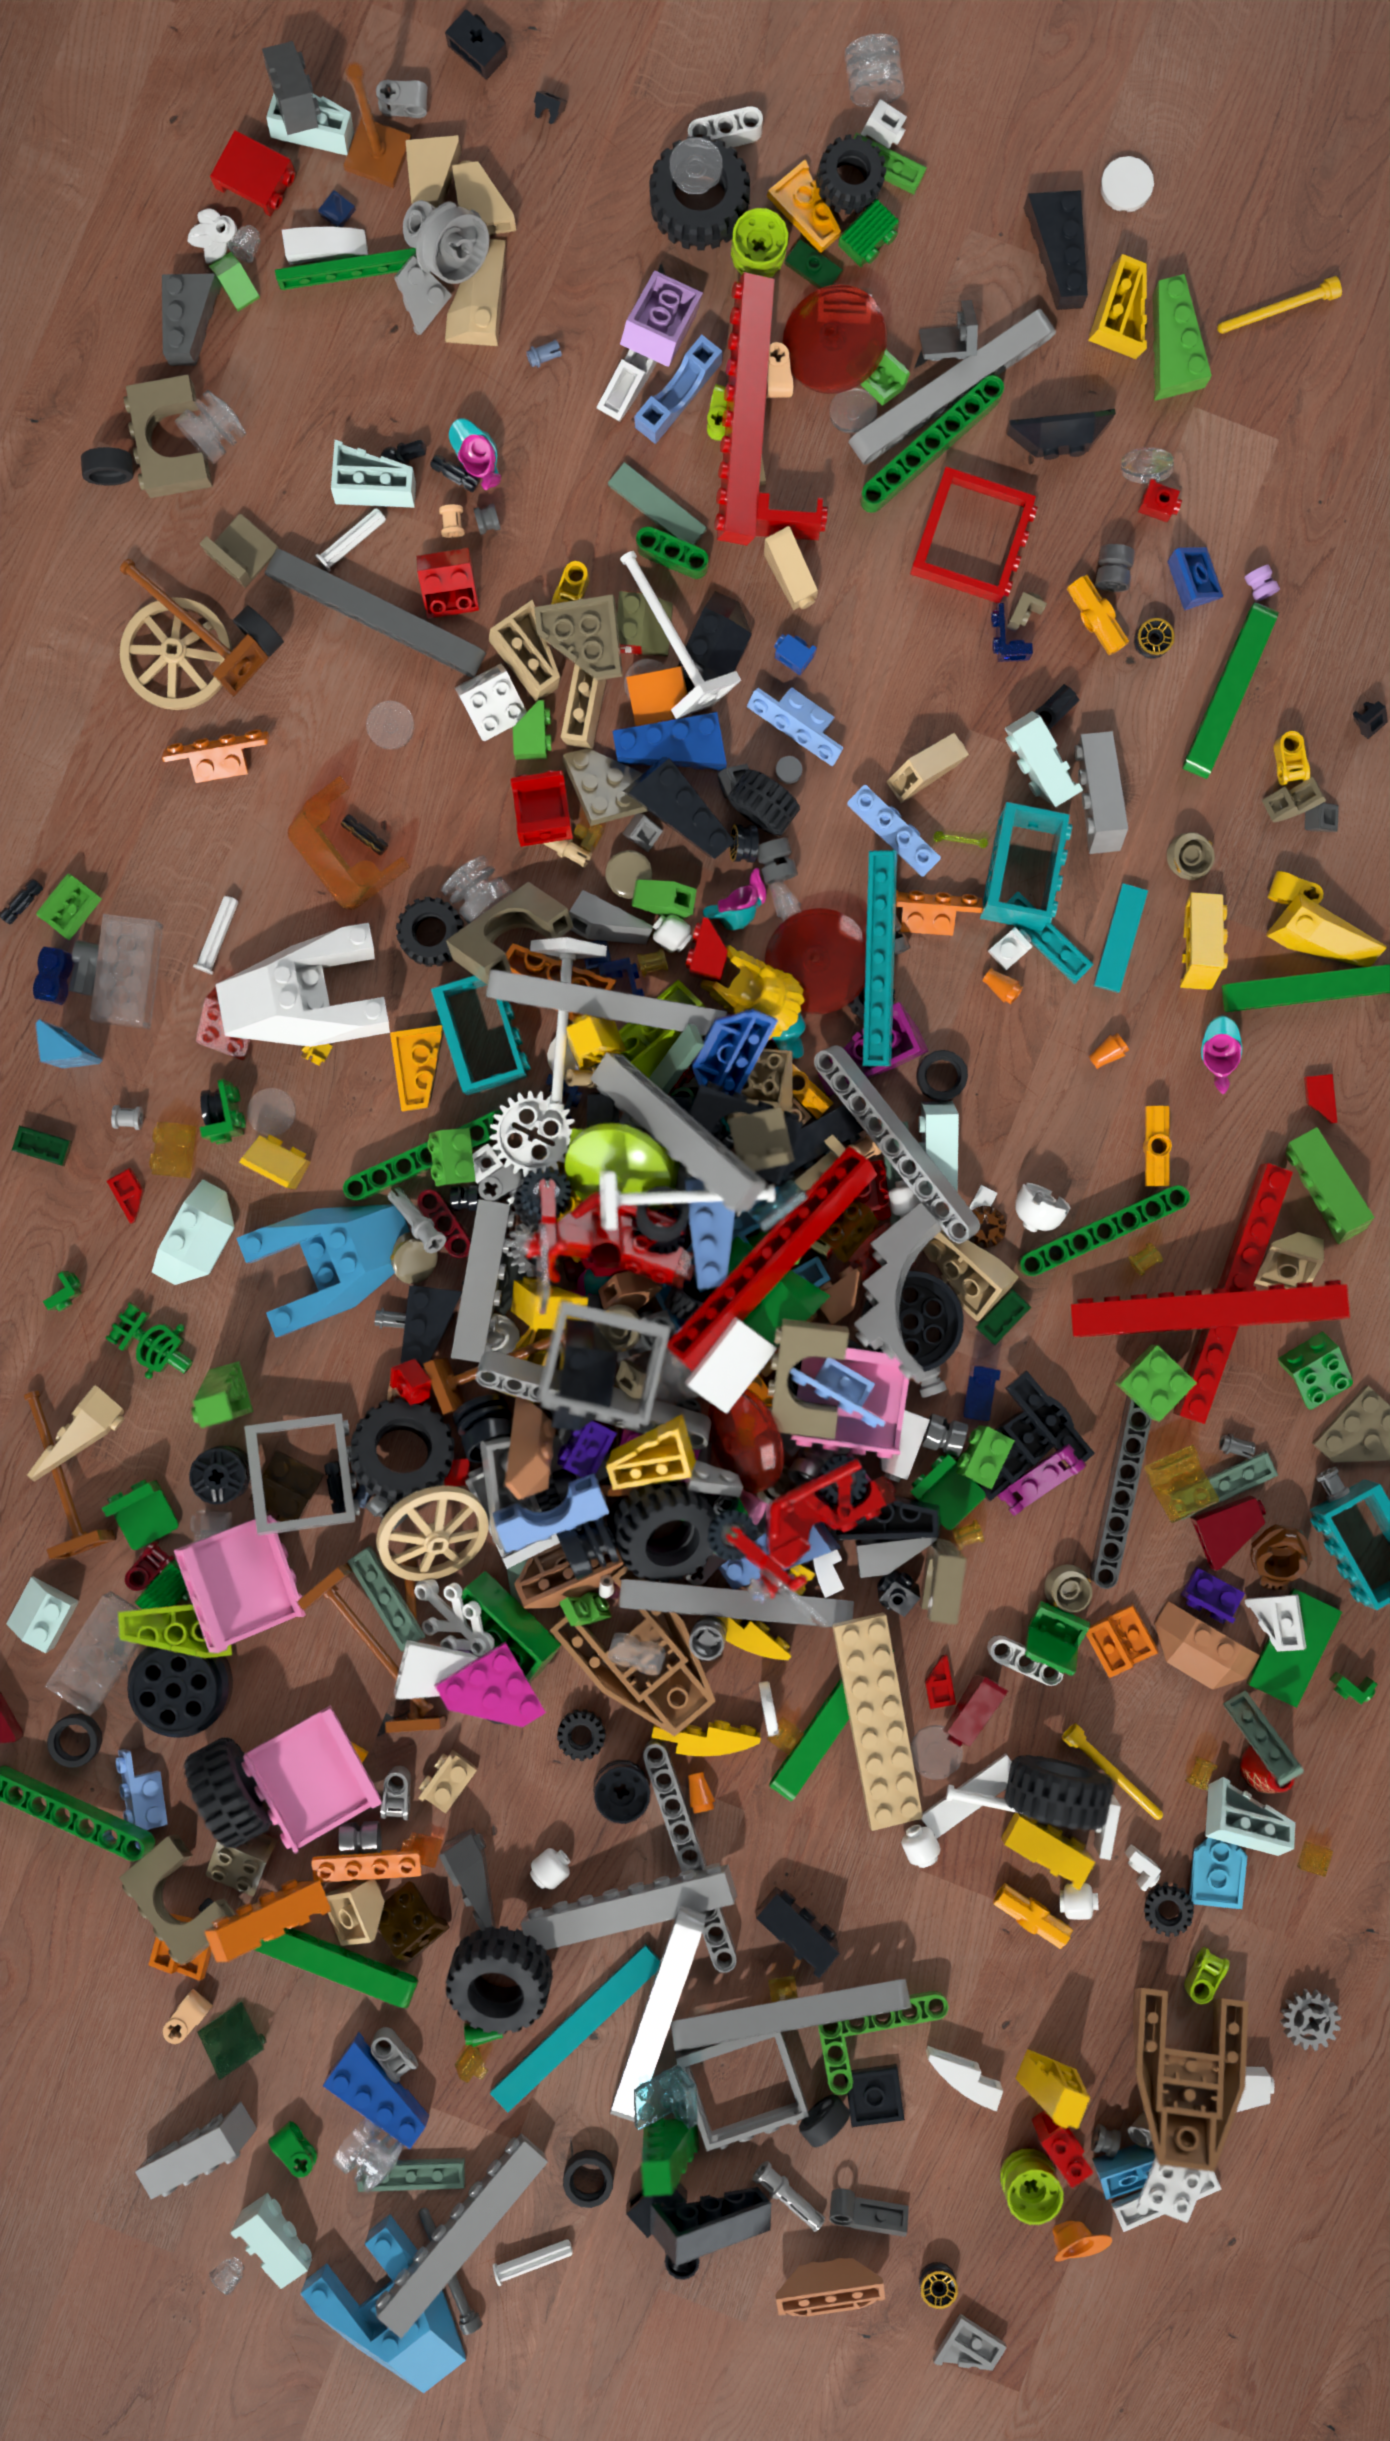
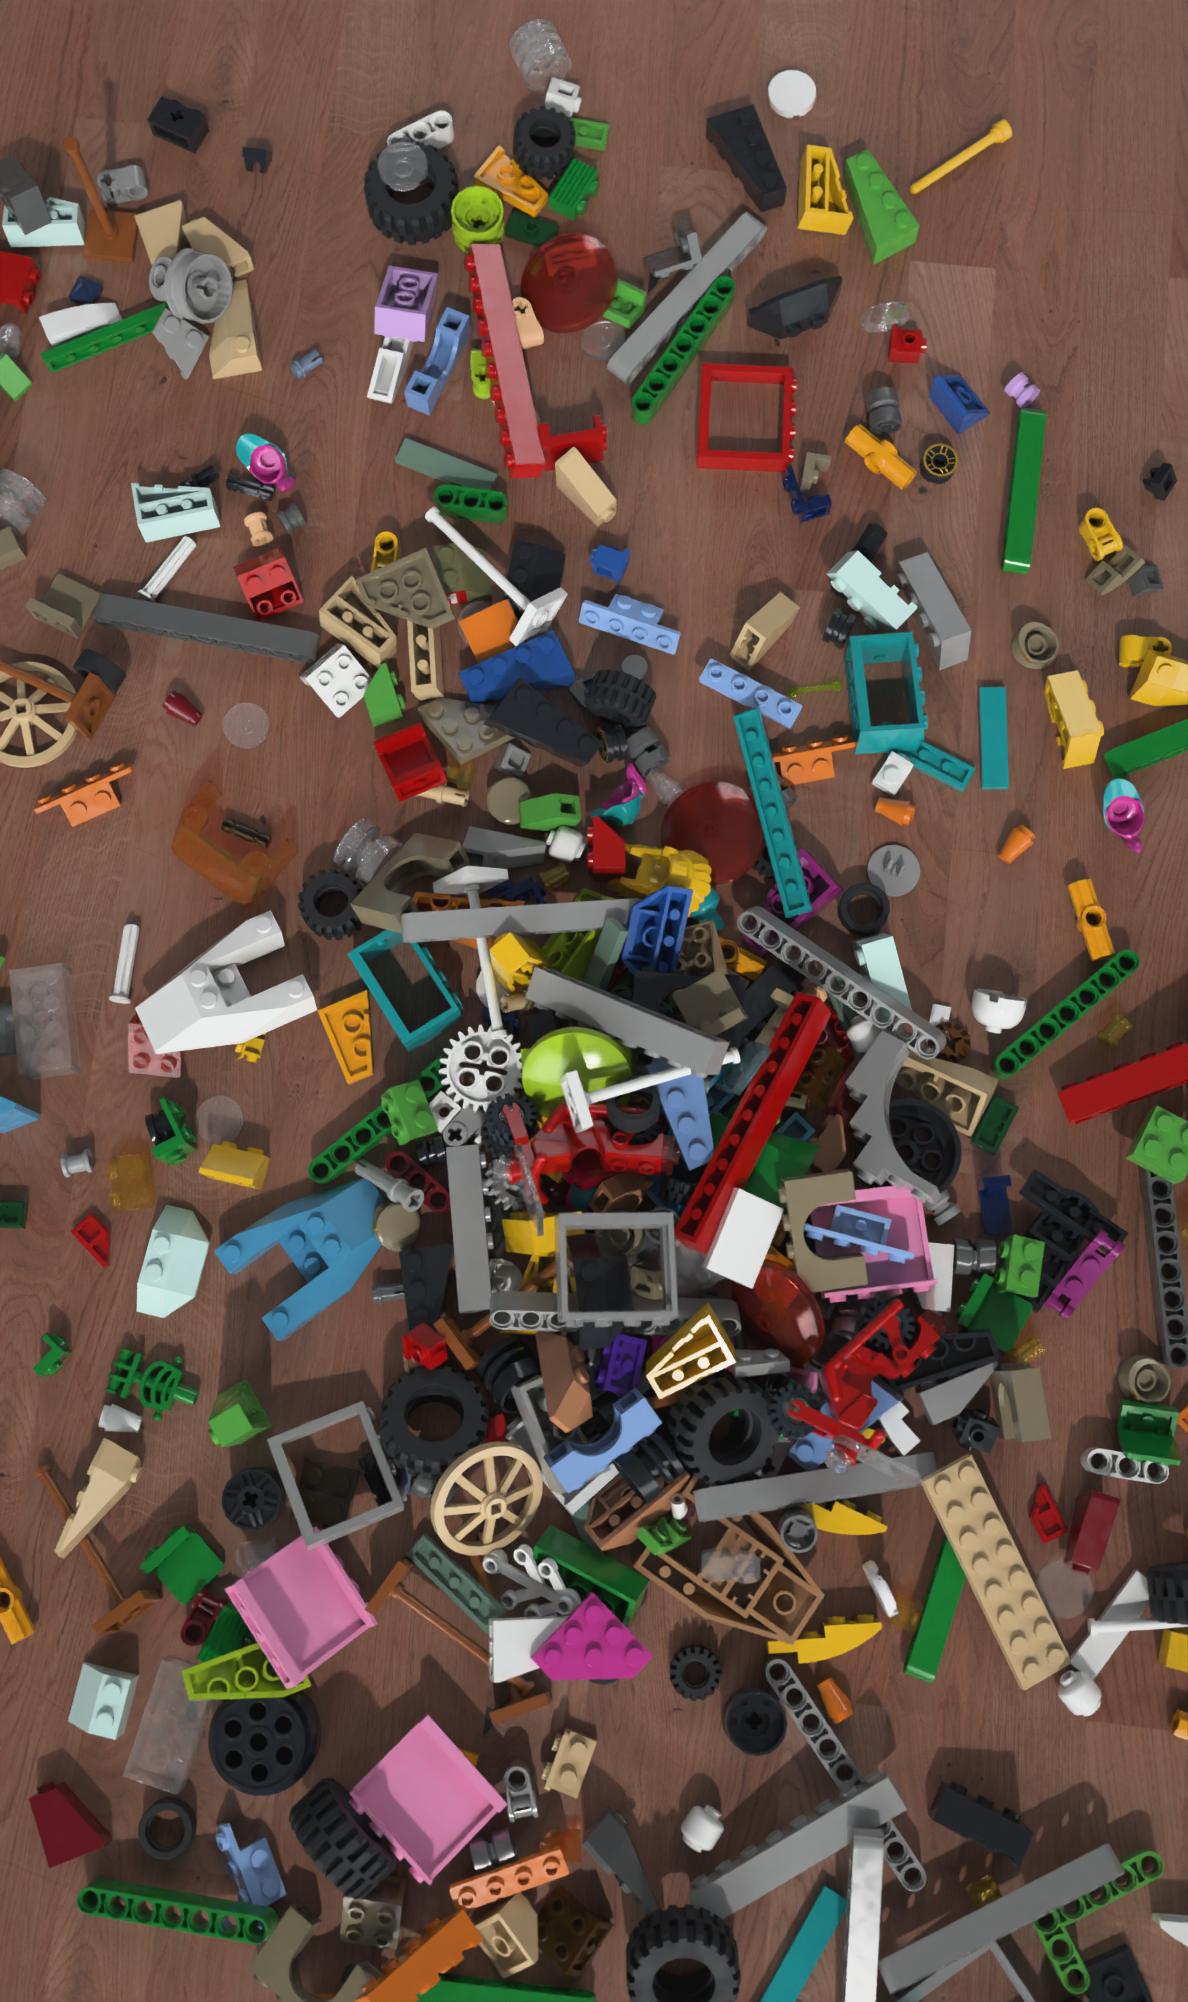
camera: 15 degrees left, 10 degrees down
none -> white cone [98,1403,142,1433]
none -> dark red cone [162,691,203,727]
none -> black wheel [822,608,857,649]
none -> light grey piece [867,845,920,897]

